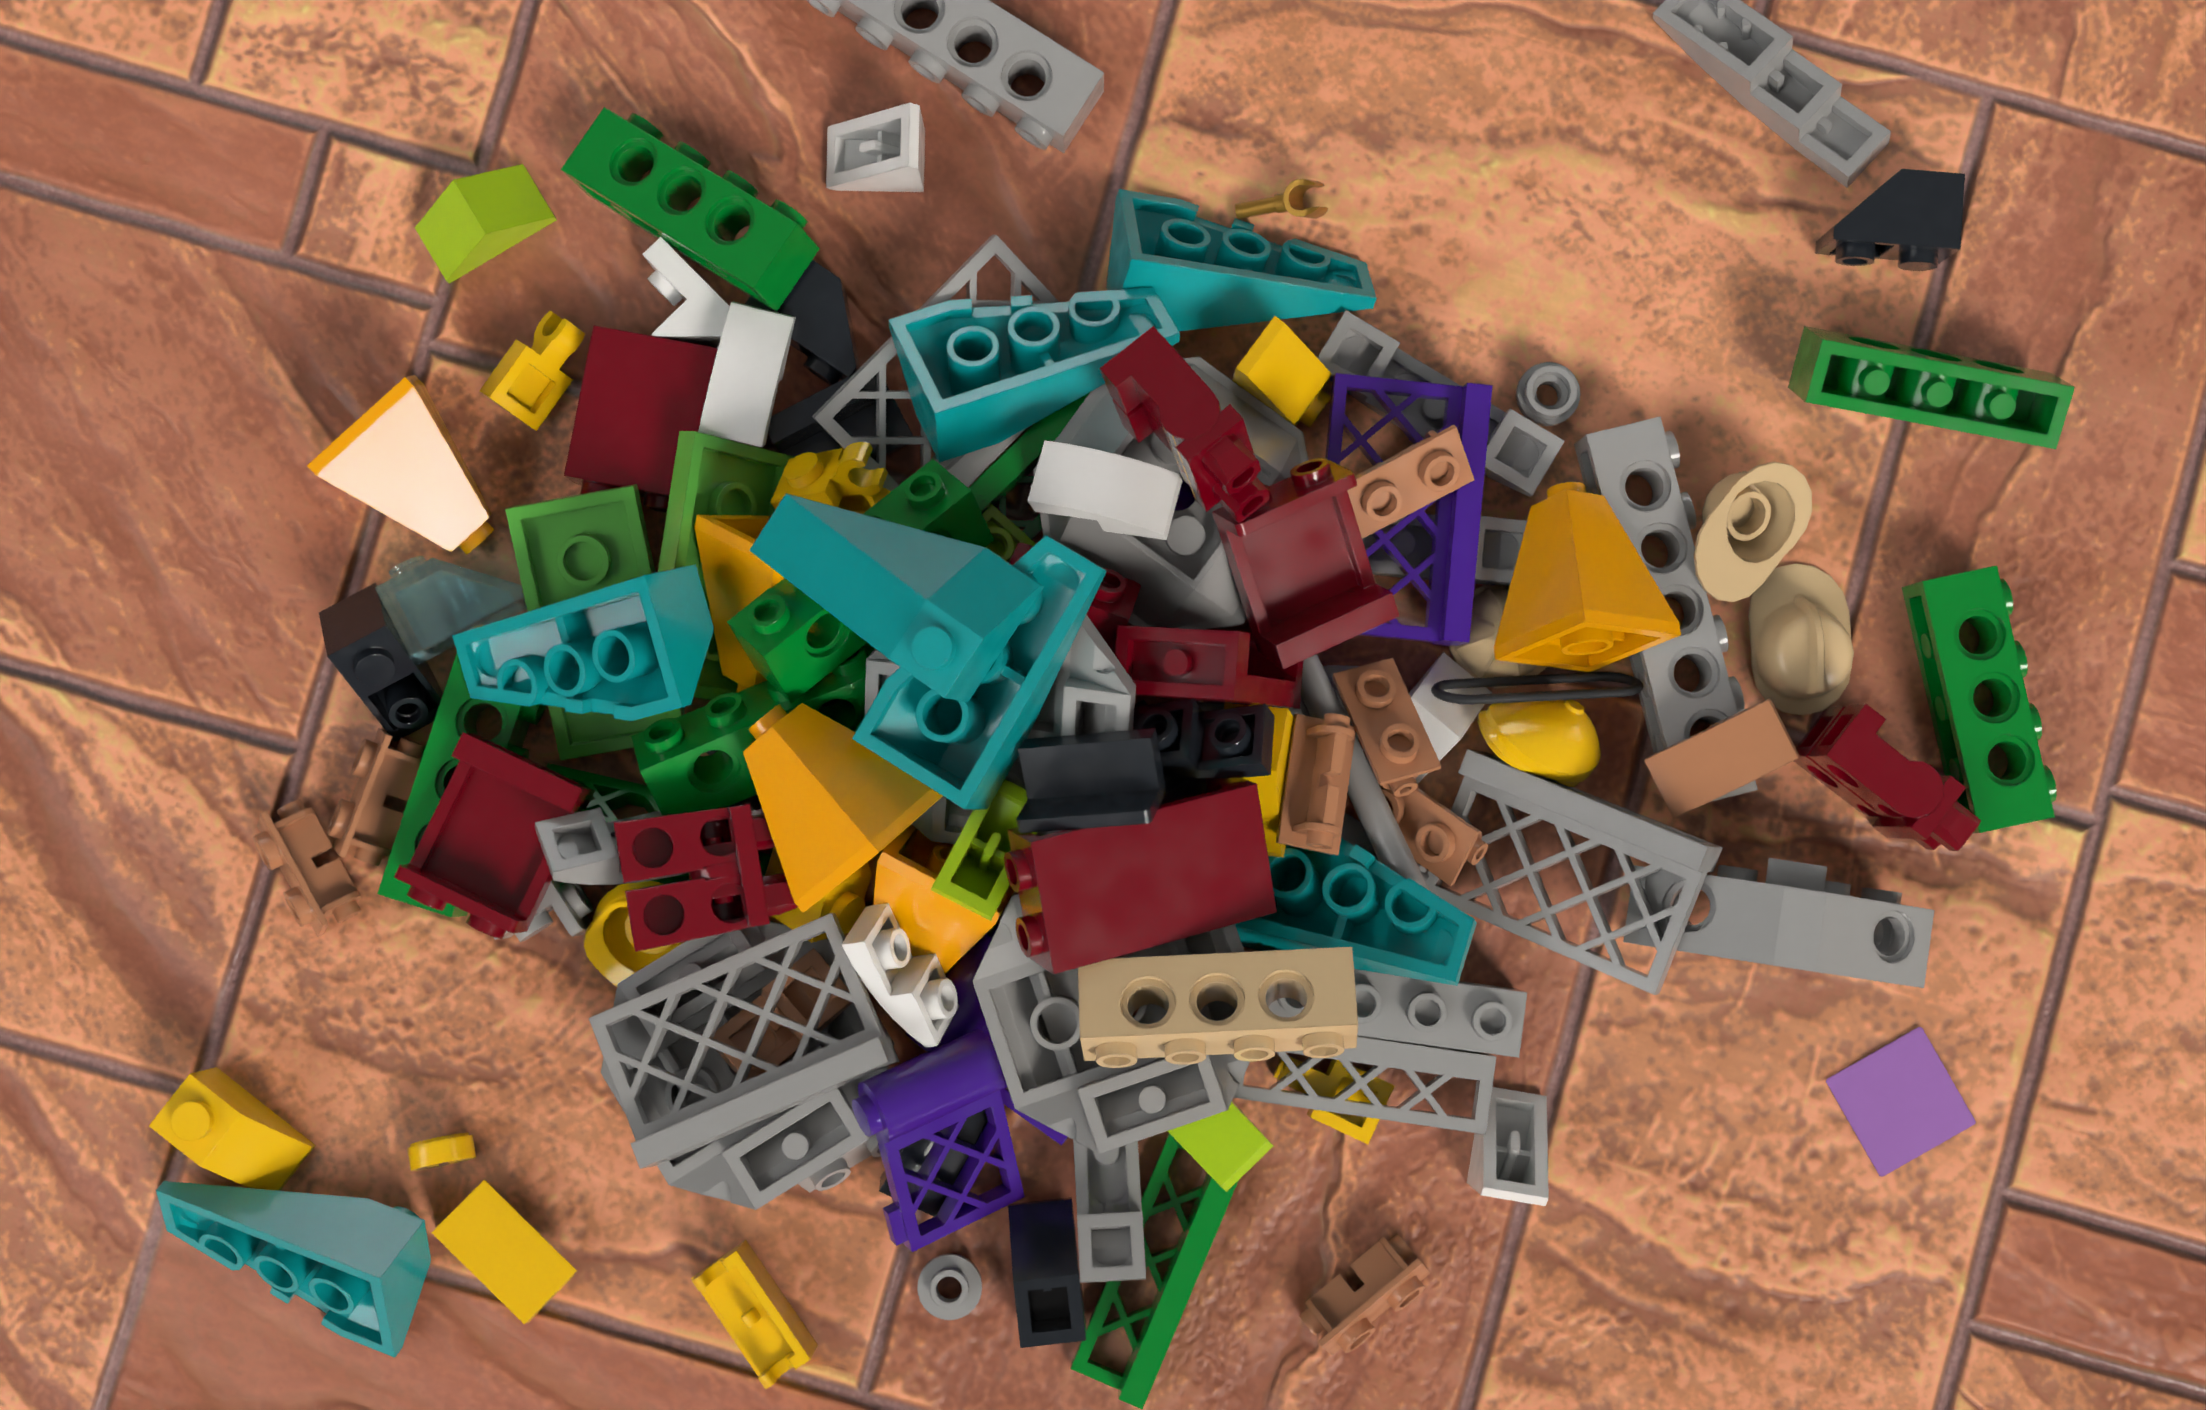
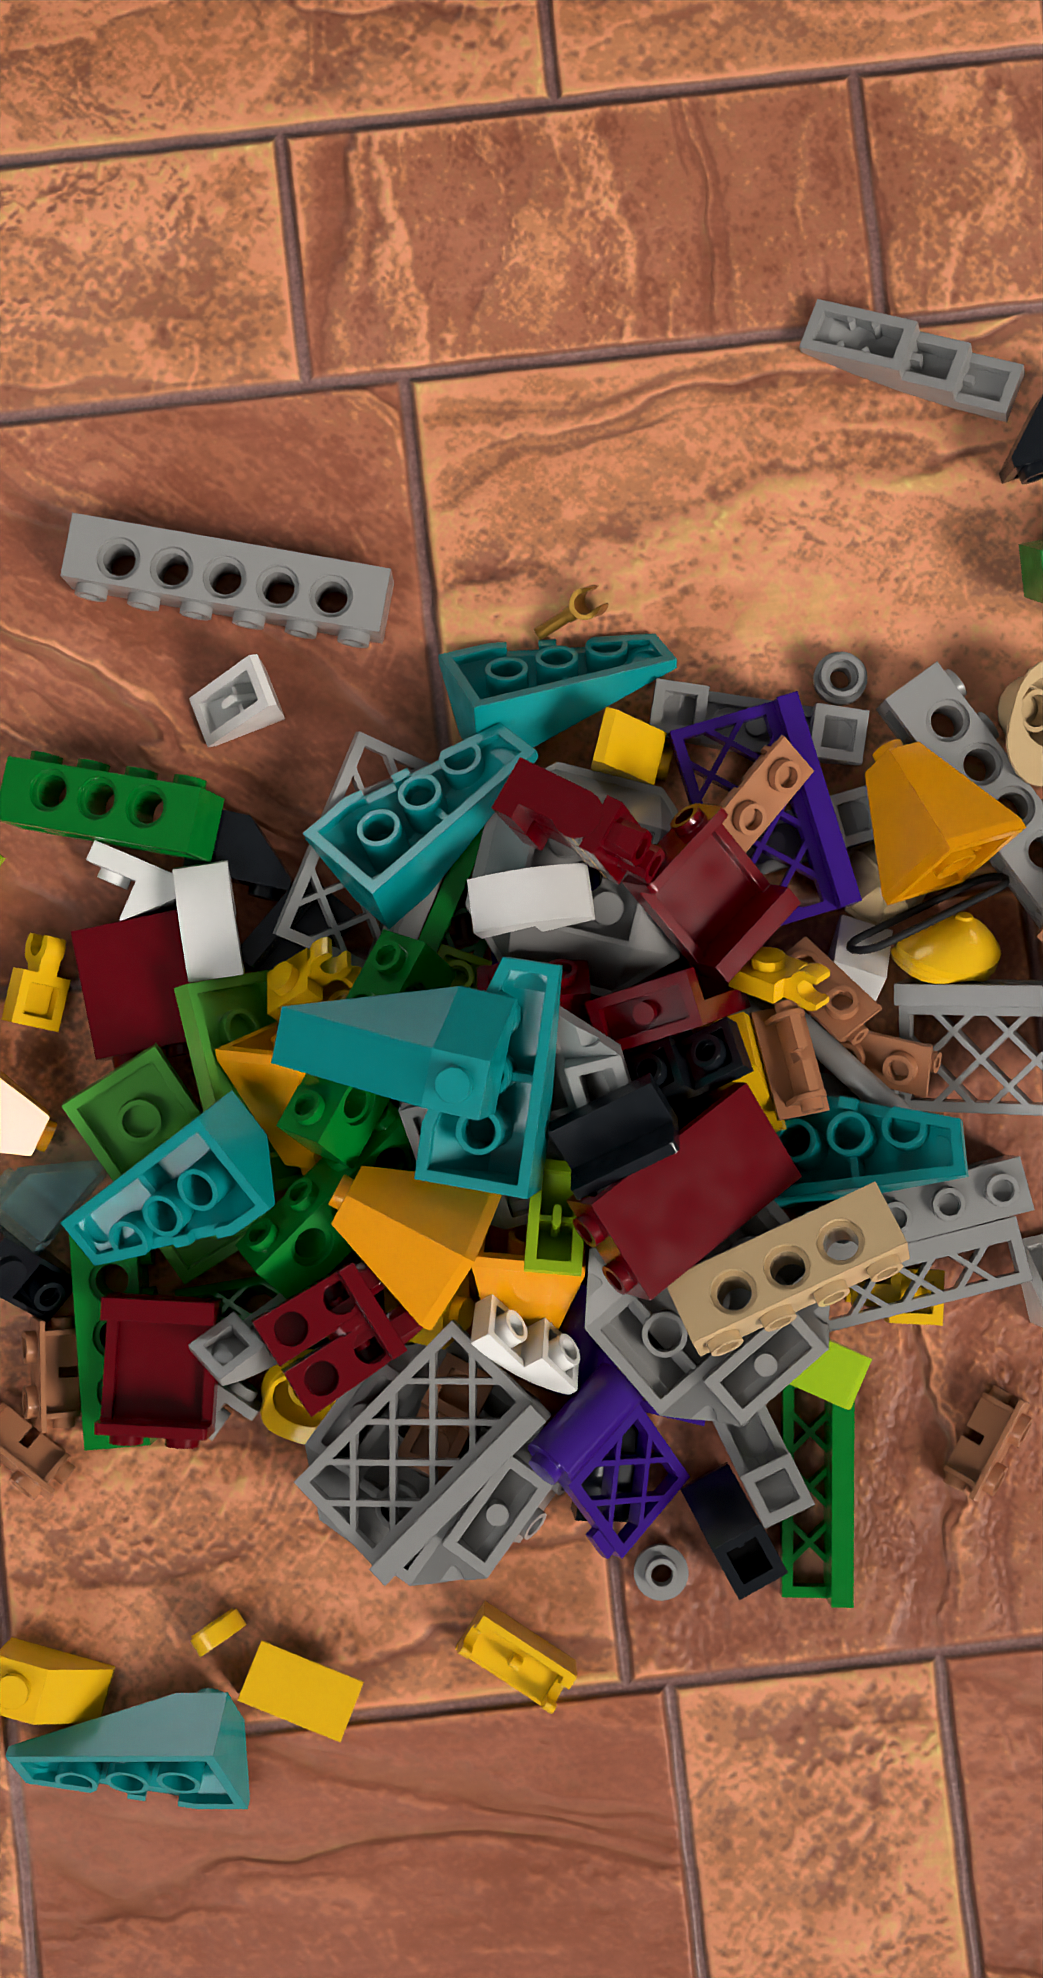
camera: 15 degrees left, 0 degrees up
none -> yellow plate [729,946,830,1011]

